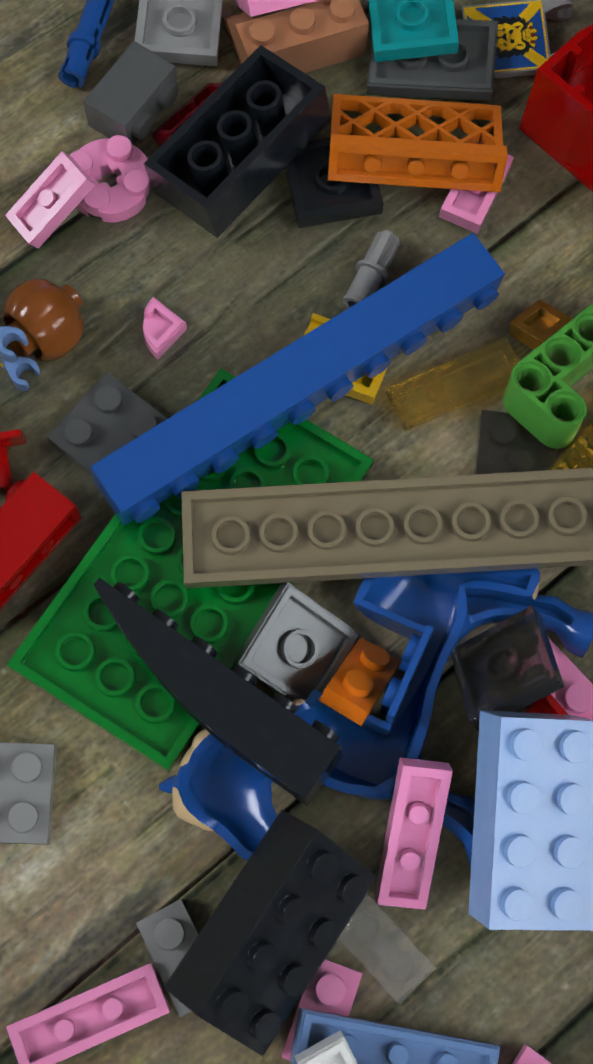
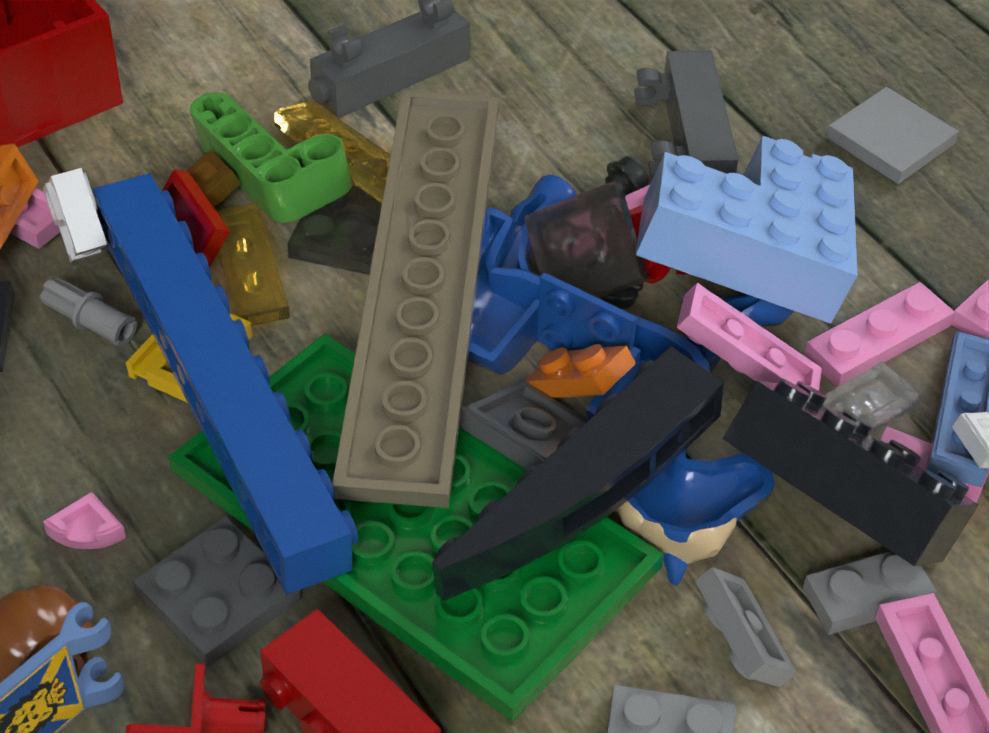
camera: 80 degrees left, 25 degrees down
none -> white brick [43,168,107,263]
none -> red tile [161,169,230,268]
none -> light grey plate [695,567,797,688]
none -> bright pink plate [804,282,955,388]

